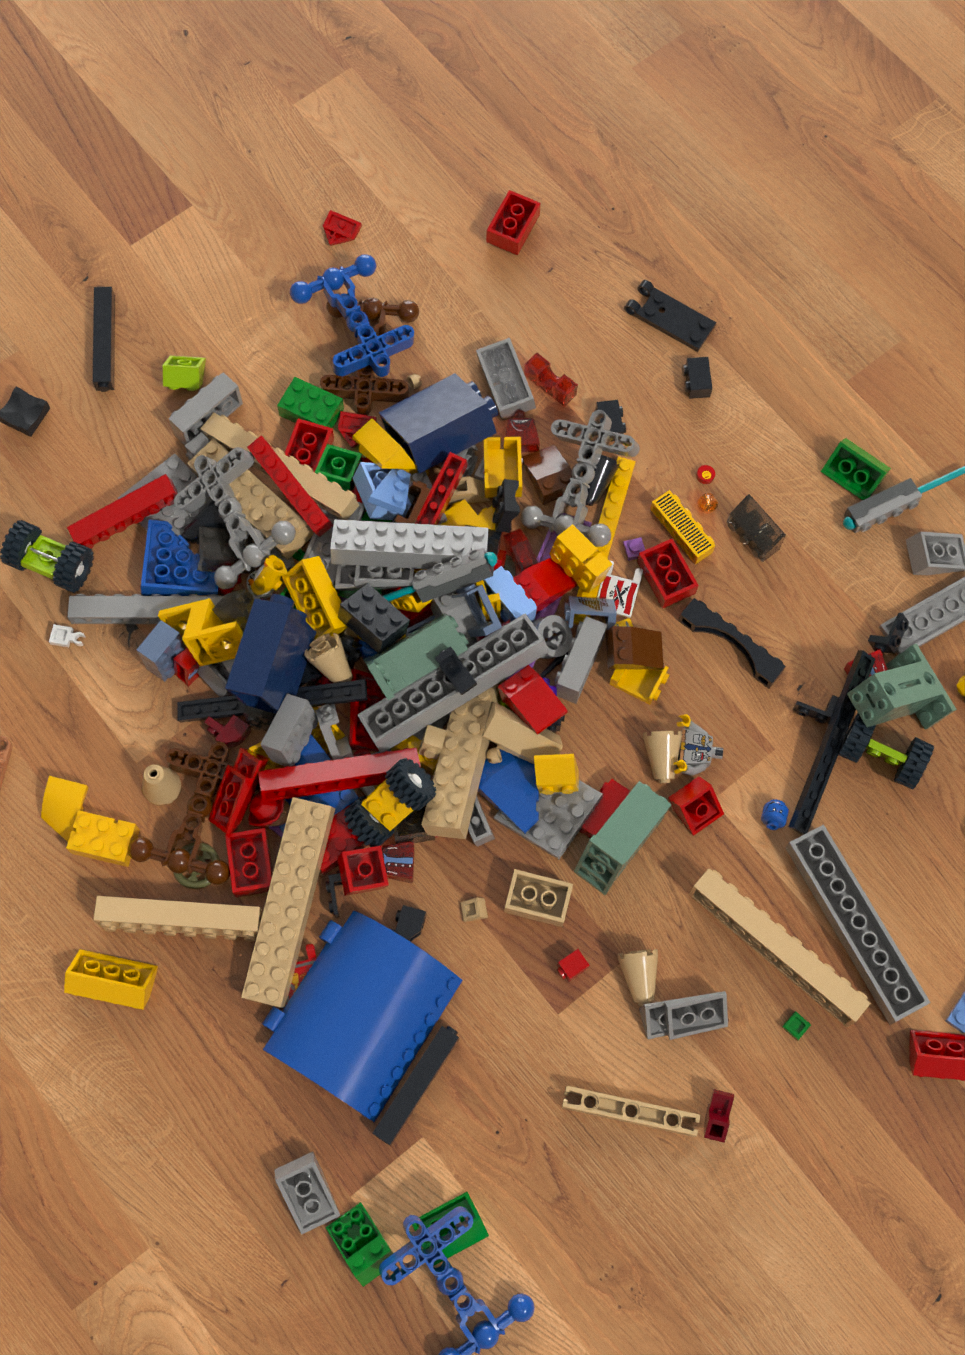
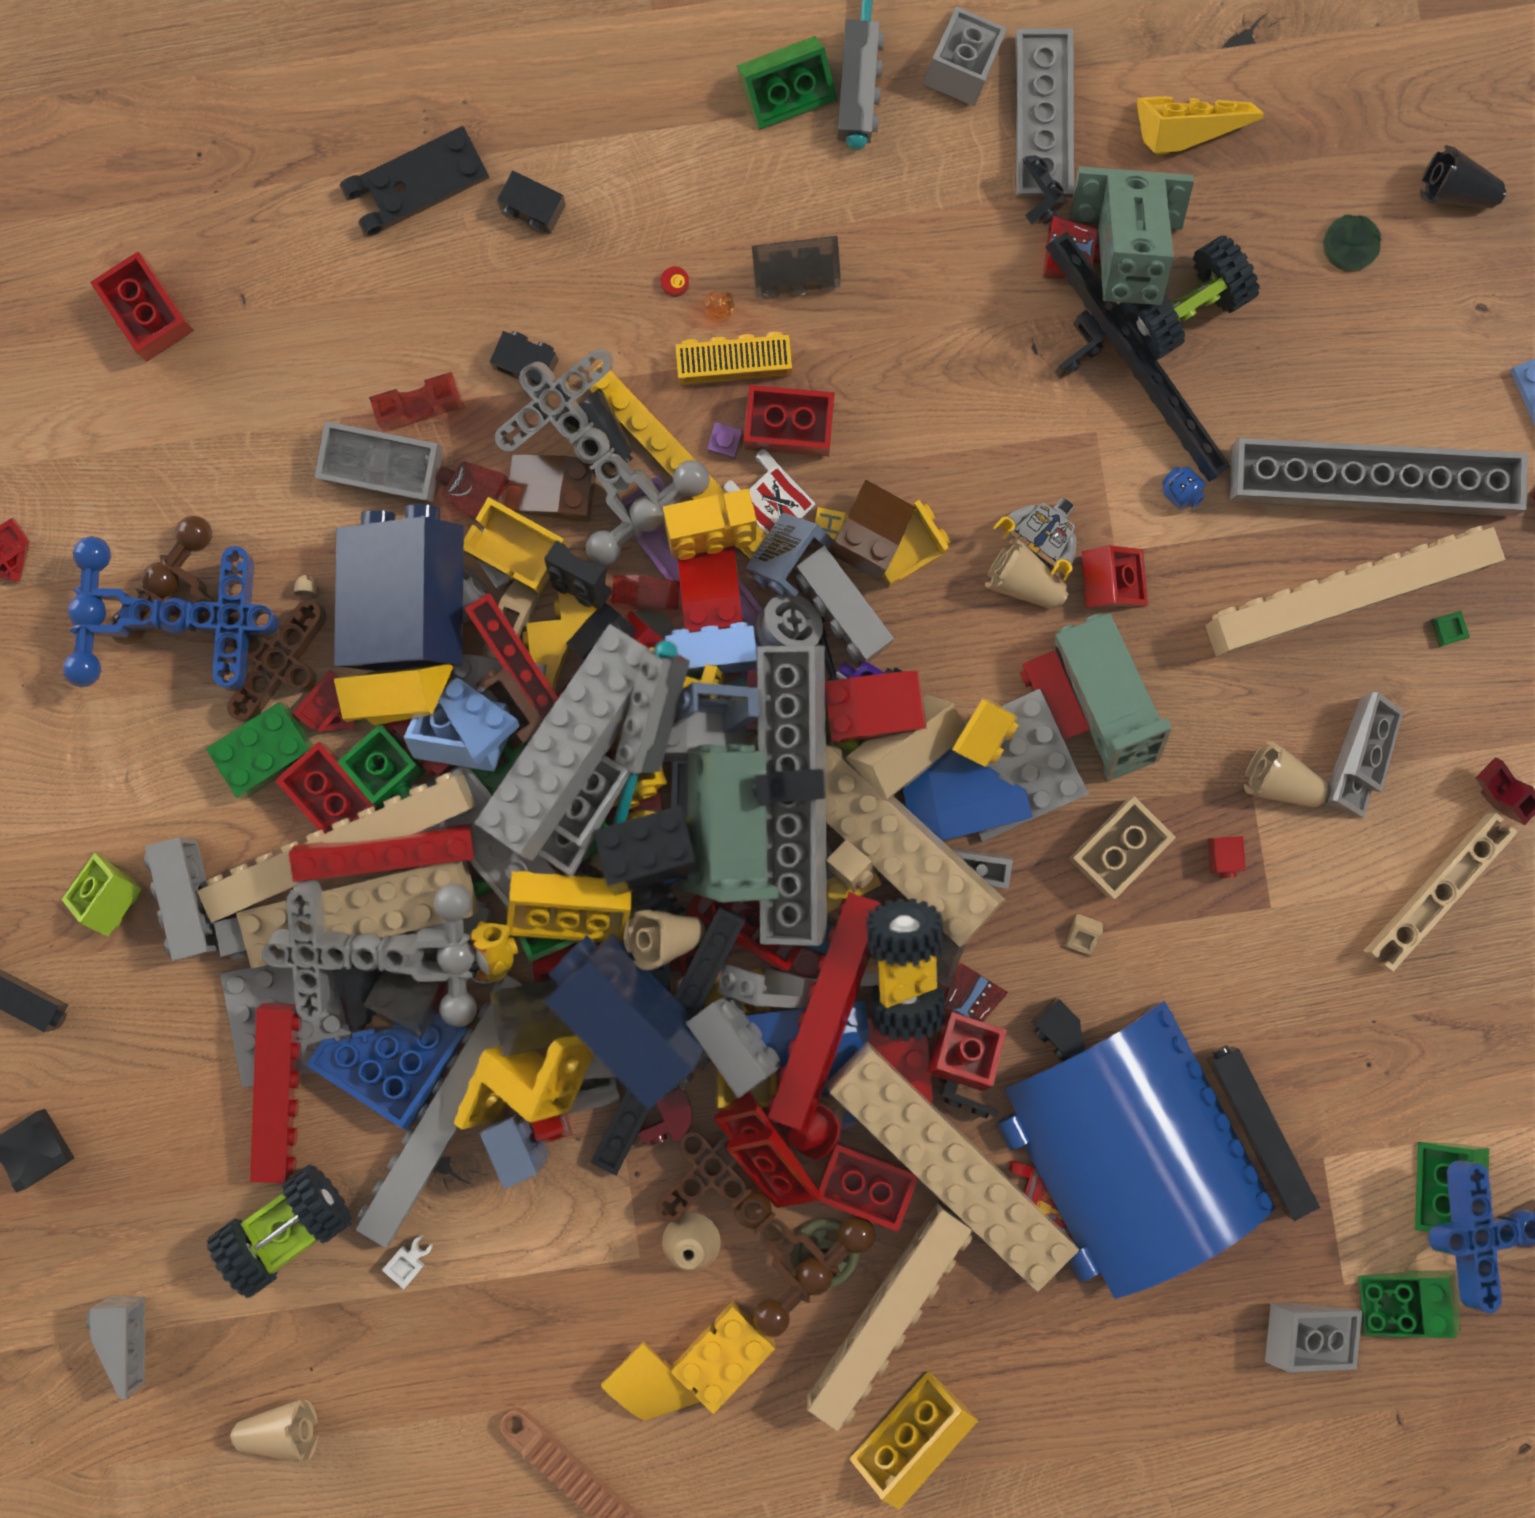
camera: 55 degrees left, 15 degrees up
tan hinge [486,747,502,764] -> none
black arch [678,598,786,689] -> none

